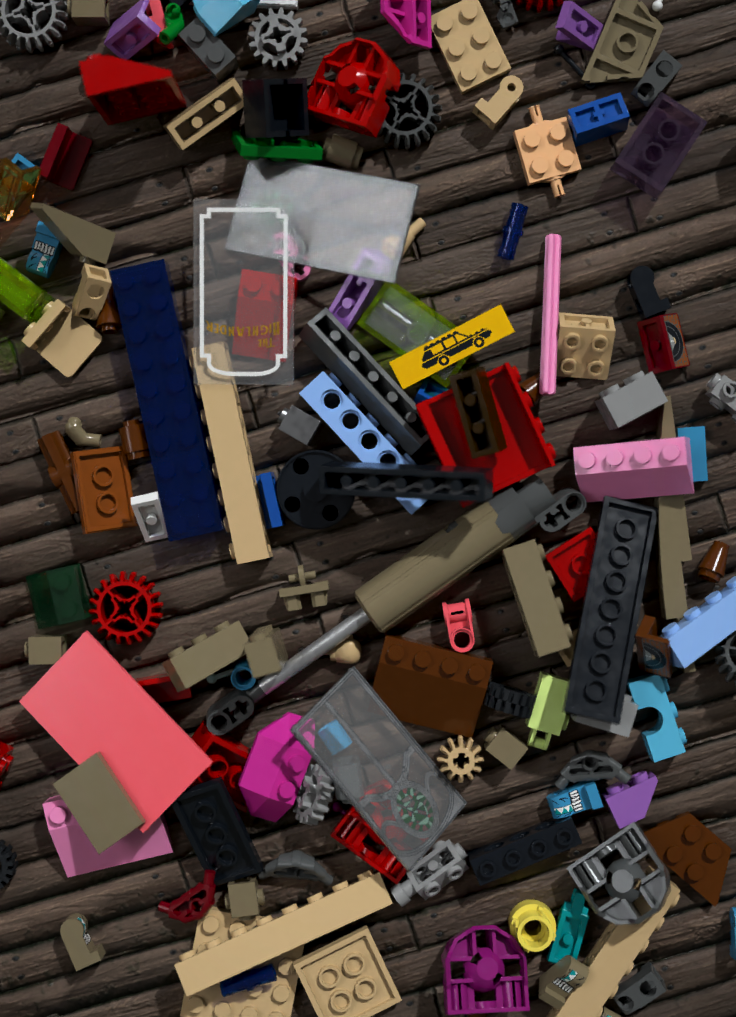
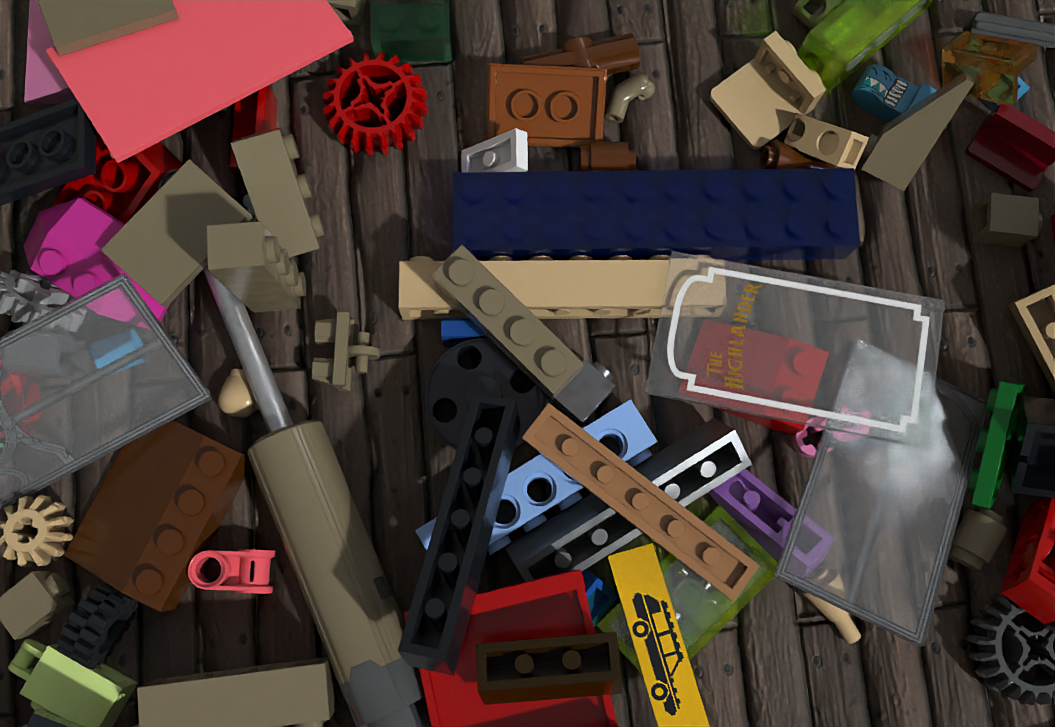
camera: 100 degrees right, 10 degrees down
none -> dark tan tile [101,159,253,308]
none -> dark tan brick [432,245,584,400]
none -> medium nougat plate [521,403,760,602]
none -> dark tan brick [973,193,1043,248]

